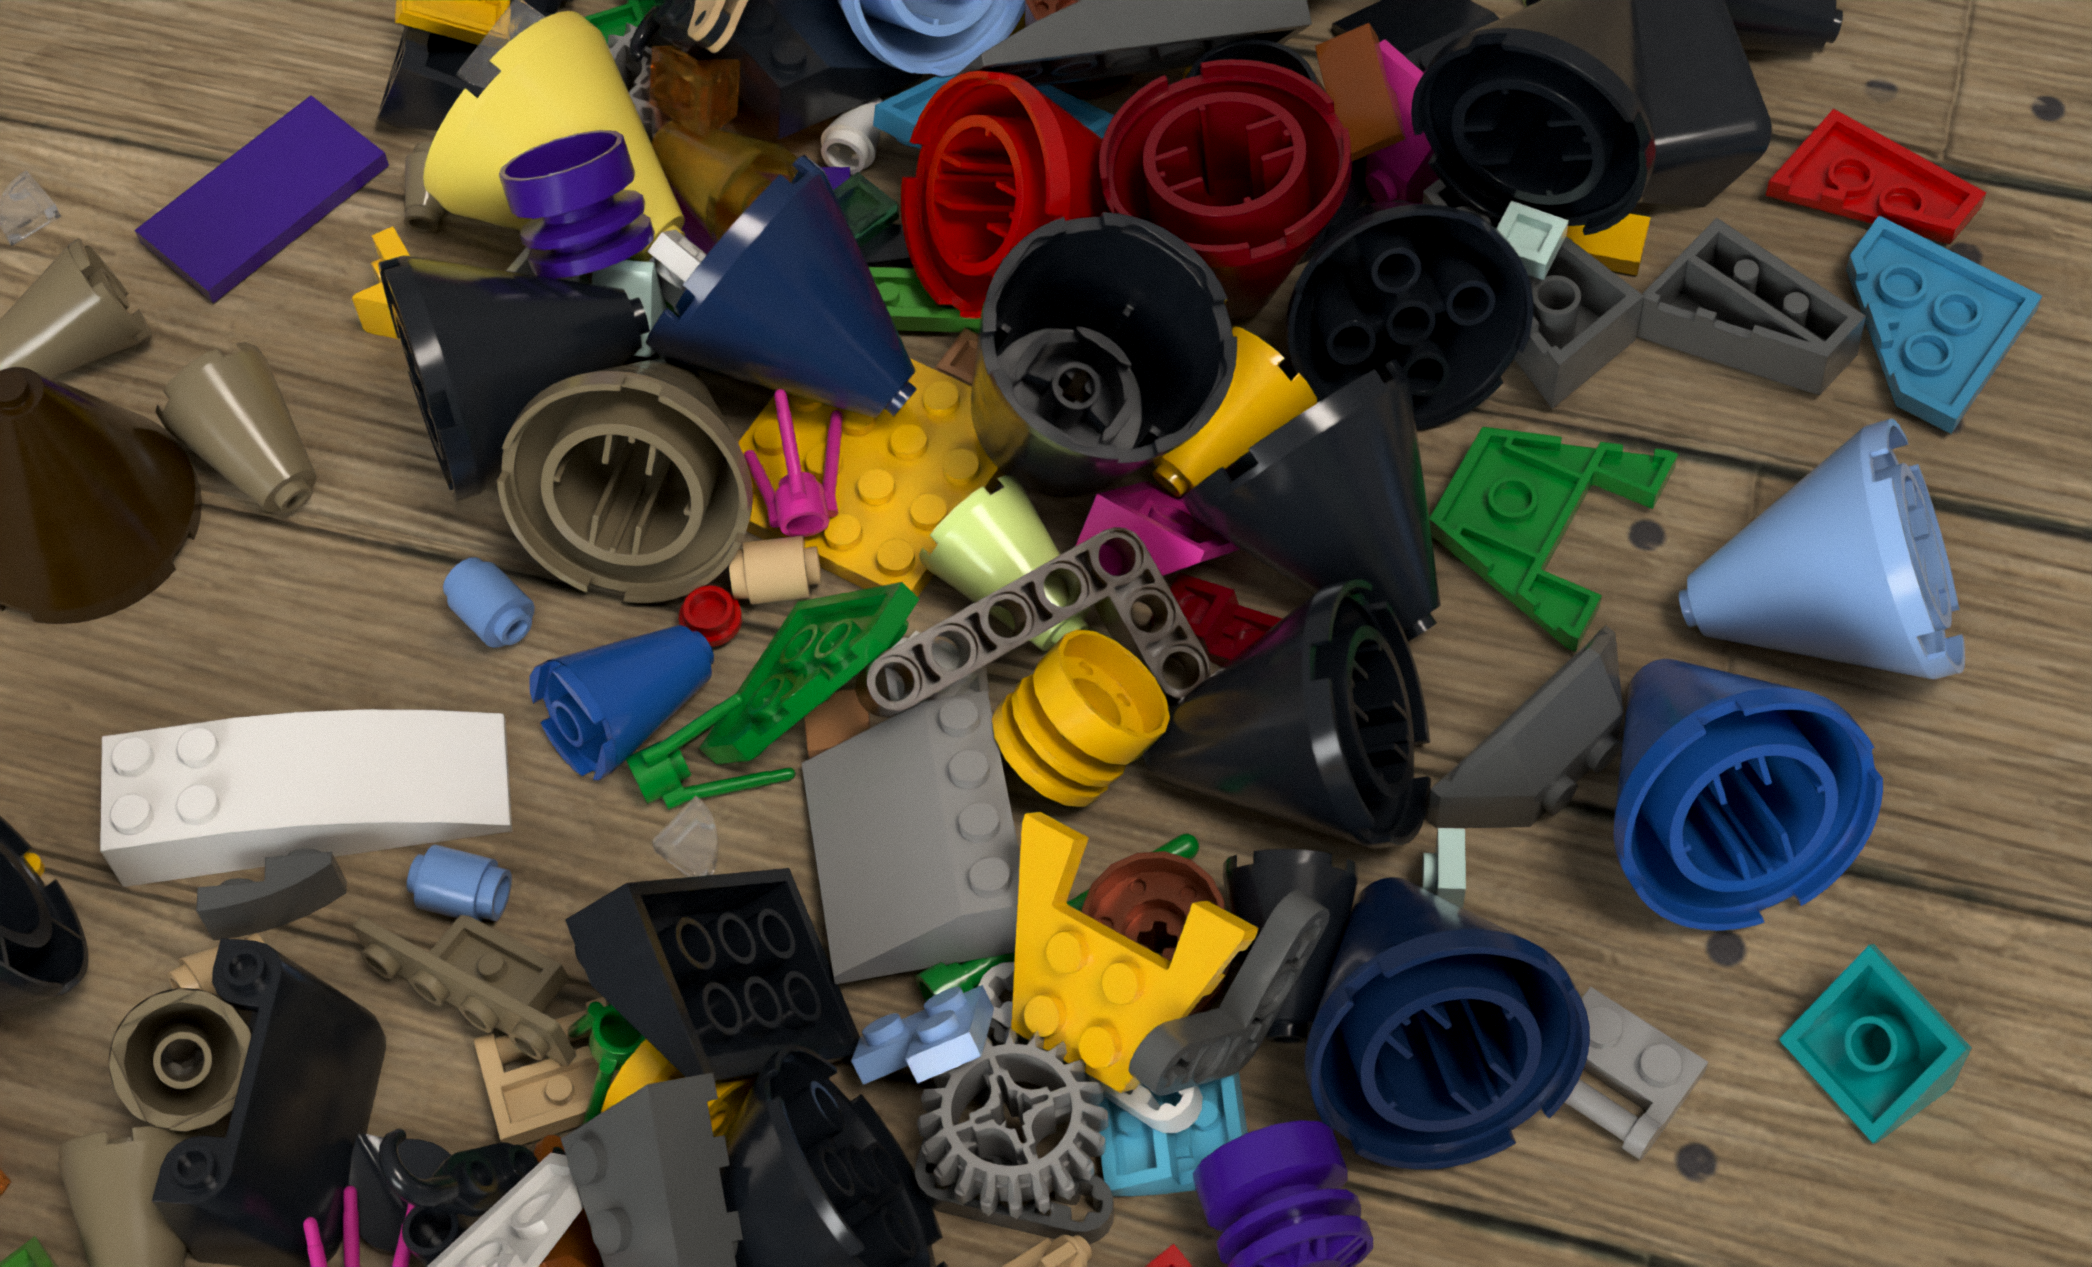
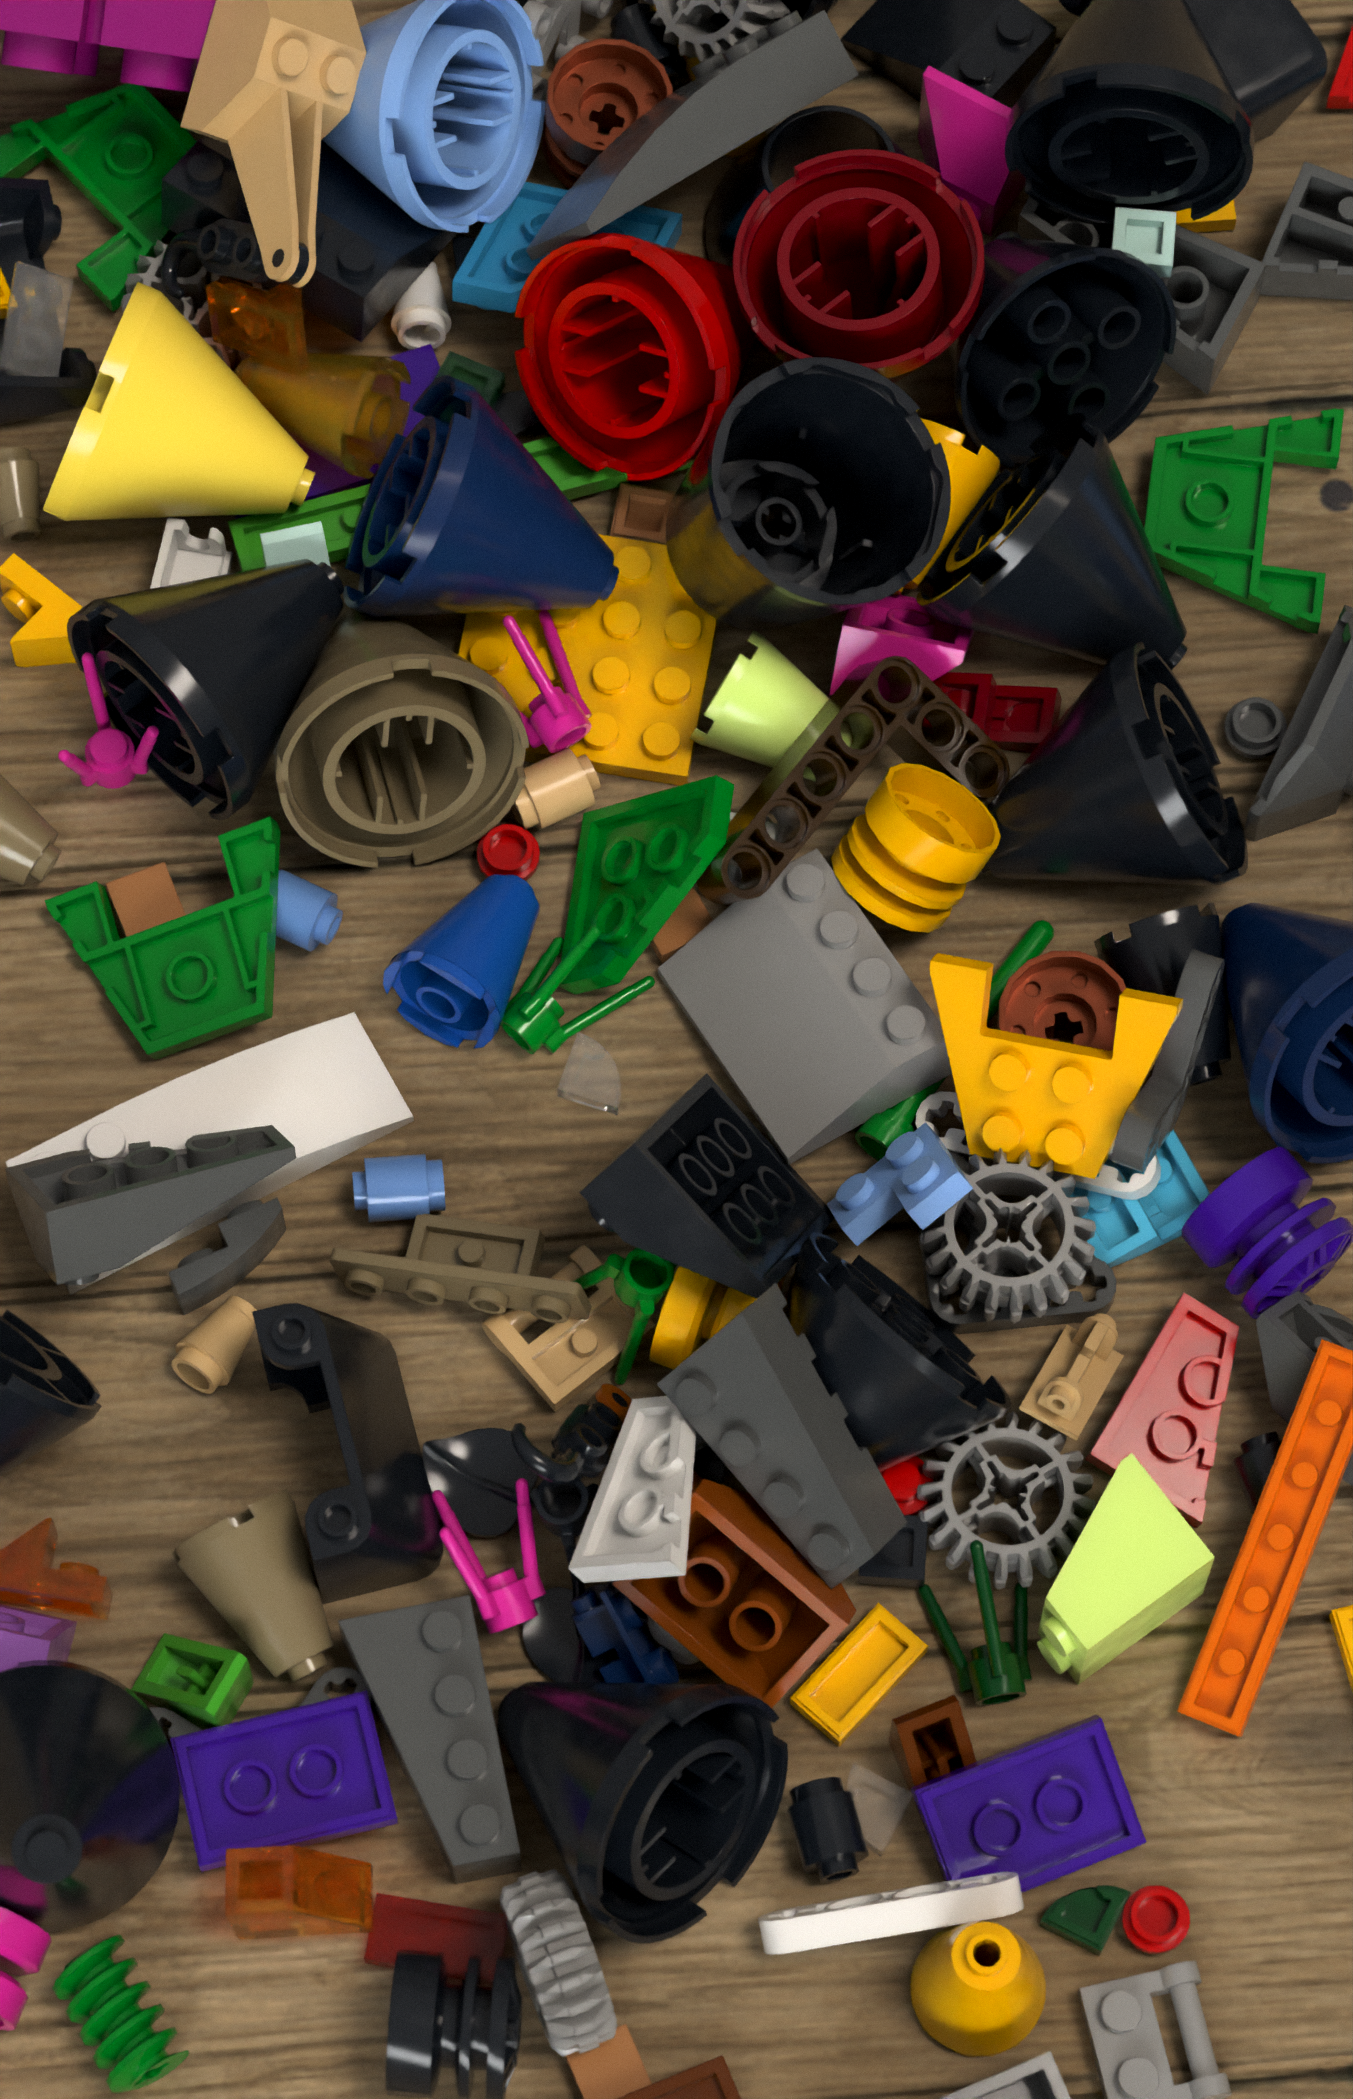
camera: 25 degrees left, 10 degrees up
dark tan cone [109,988,252,1132] -> none
dark purple wheel [499,130,655,279] -> none
white bracket [648,229,706,307] -> none
dark orange slope [1315,23,1406,161] -> none
light aqua plate [1422,828,1466,908] -> none
none -> dark grey wedge [5,1125,296,1285]
none -> green wing [45,816,281,1060]
none -> dark pink plant [58,652,159,789]
none -> medium nougat tile [105,862,186,937]
none -> dark grey plate [1224,697,1287,759]

